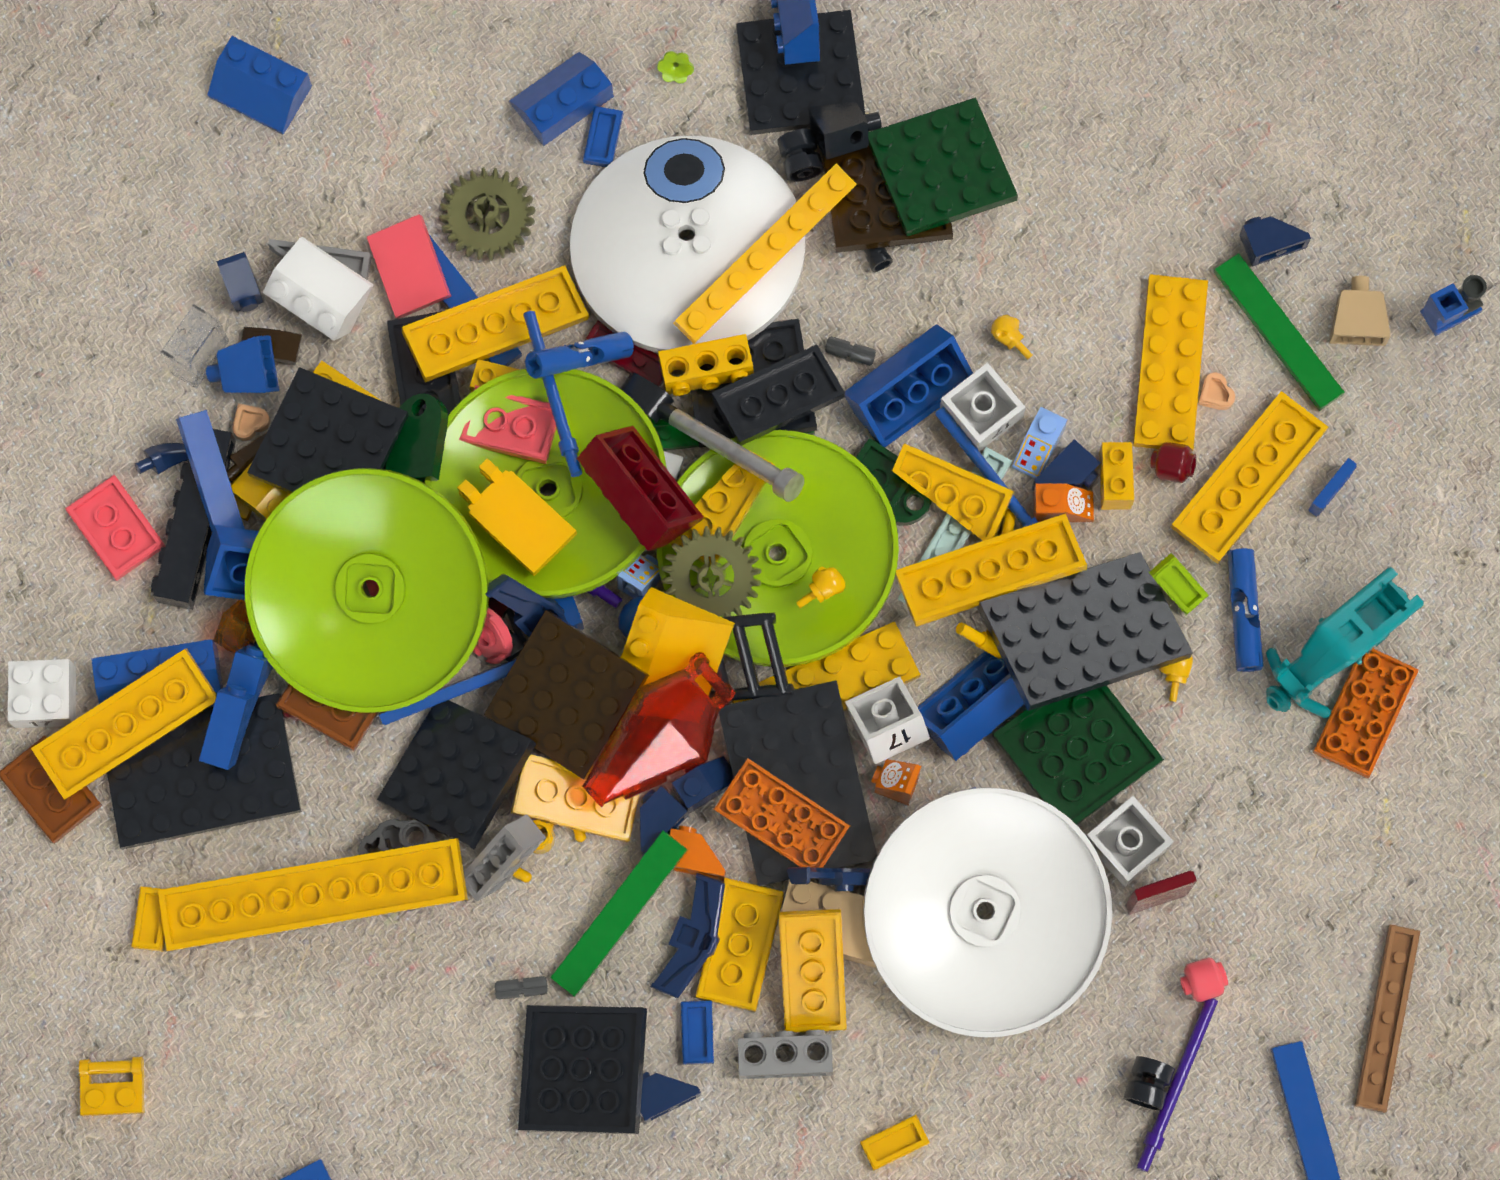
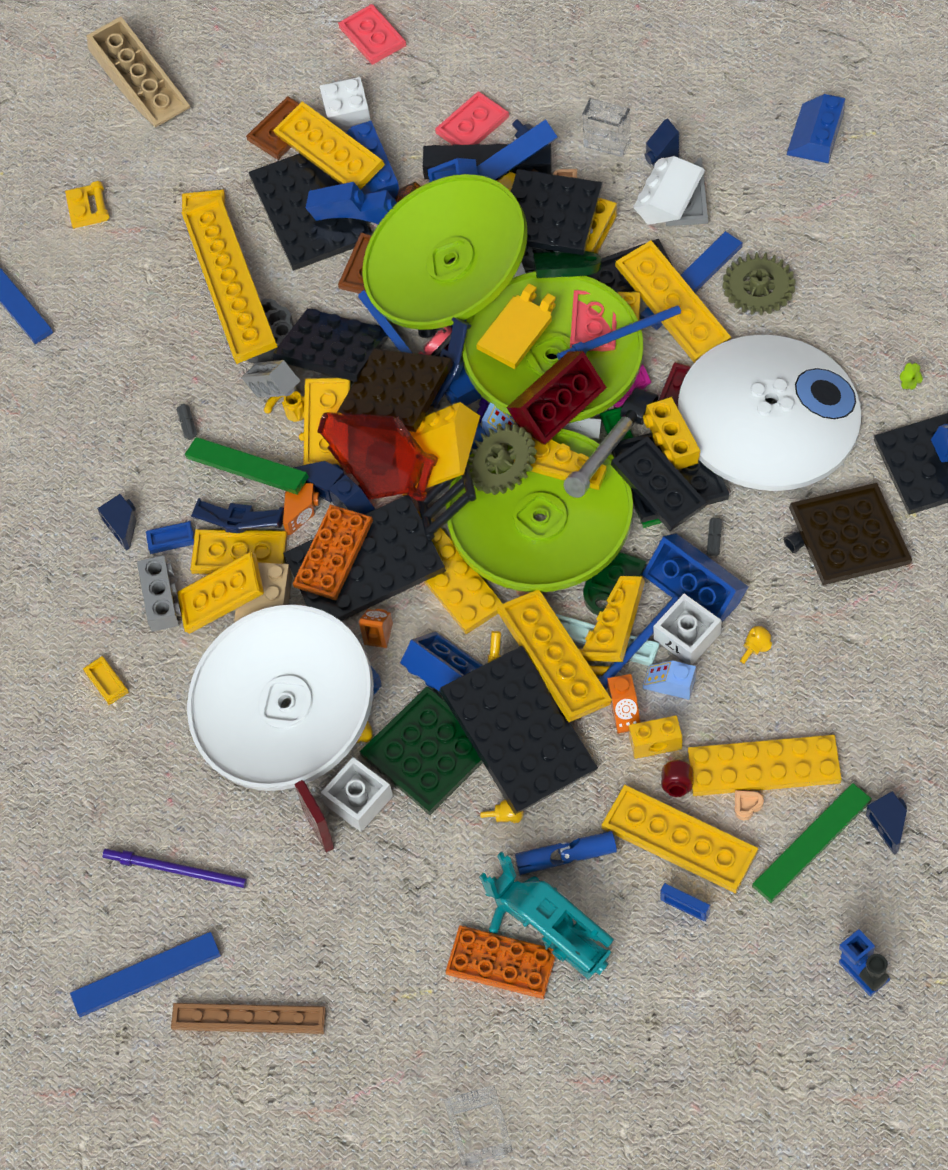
camera: 85 degrees right, 15 degrees down
blue torso [206,336,280,393] -> none
dark brown slope [241,327,302,365] -> none
coral tile [367,214,451,319] -> none
blue slope [509,52,614,146] -> none
black plate [518,1005,647,1135] -> none
blue piece [525,332,634,379] -> none
blue tile [583,106,624,167] -> none
yellow plate [673,163,857,344] -> none
black wheel [777,129,823,182] -> none
dark blue plate [787,867,871,891] -> none
yellow piece [796,566,846,608] -> none
black torso [809,102,882,160] -> none
white brick [845,676,930,764] -> none
dark green plate [868,97,1018,237] -> none
dark blue slope [1032,439,1101,490] -> none
black wheel [1123,1056,1175,1111] -> none
lime tile [1148,553,1209,615] -> none
coral head [1180,957,1228,1002] -> none
tan torso [1329,276,1390,346] -> none

